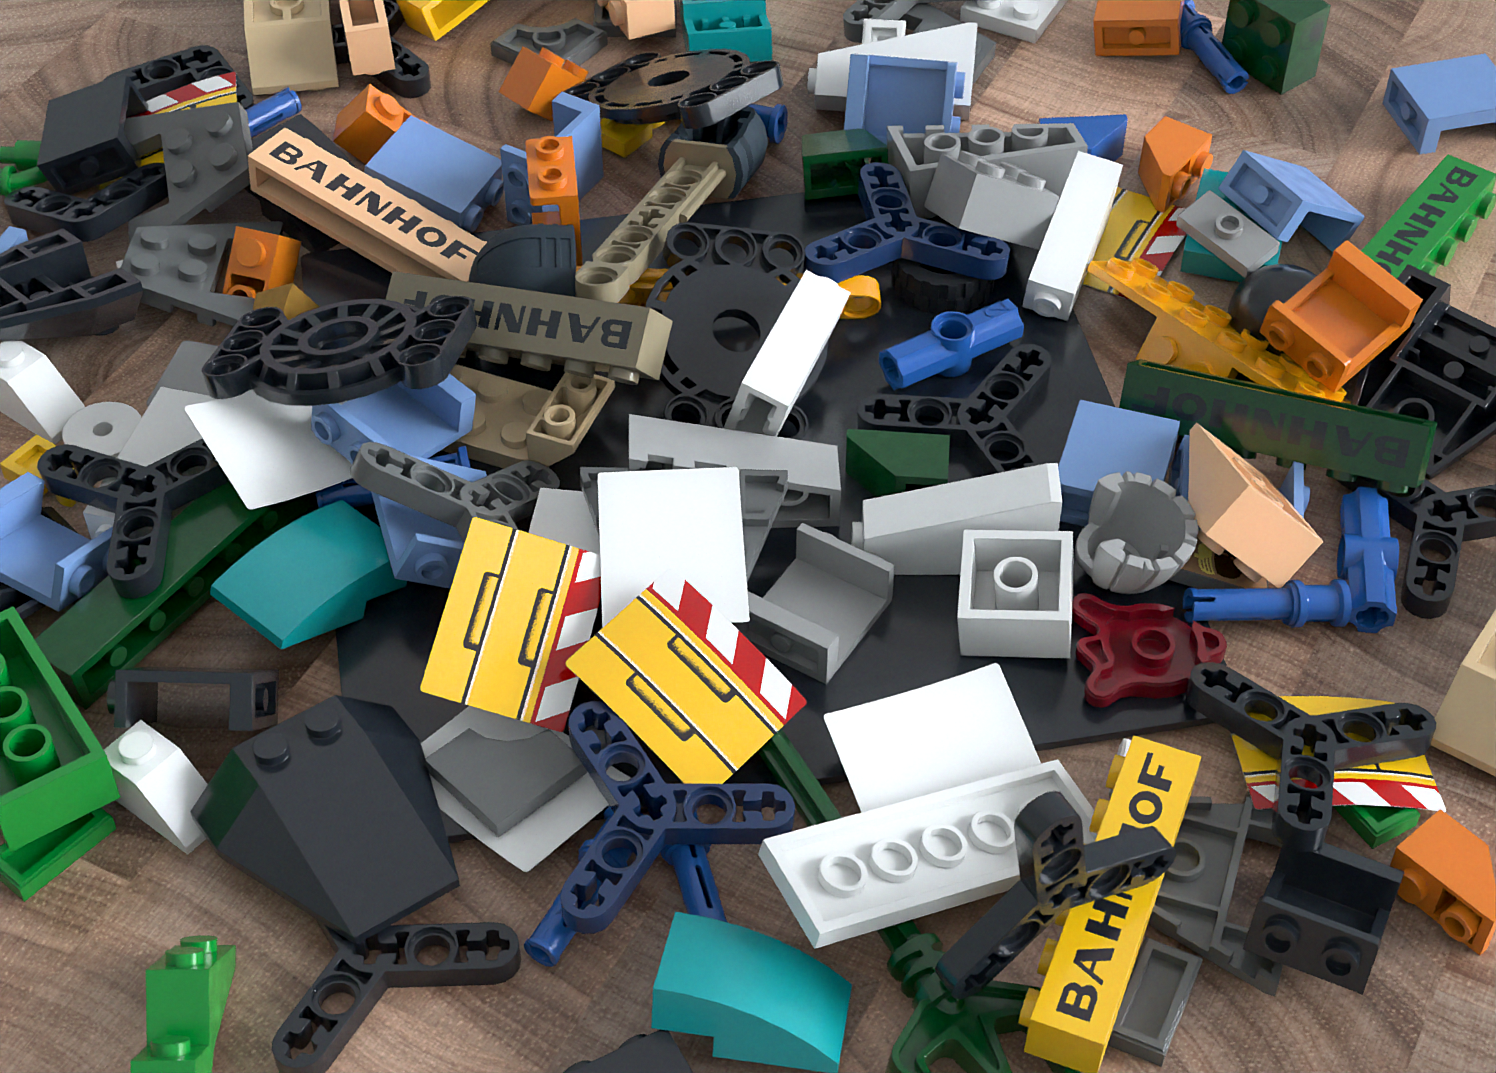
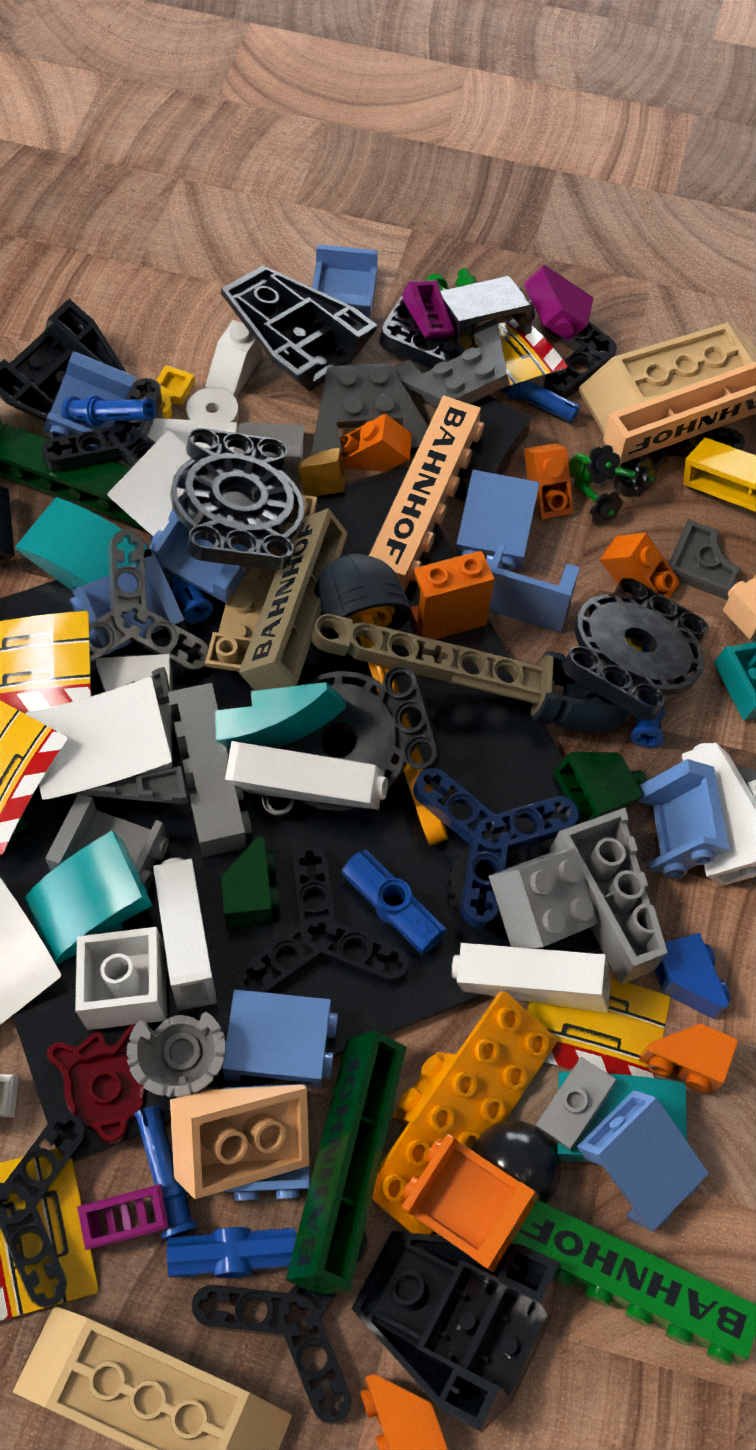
camera: 75 degrees right, 15 degrees up
none -> teal slope [24,831,152,965]
none -> blue pin [61,396,157,426]
none -> magenta slope [77,1184,170,1250]
none -> teal slope [215,682,346,749]
none -> magenta slope [402,280,456,339]
none -> magenta slope [524,265,594,341]
none -> black plant [569,445,655,525]

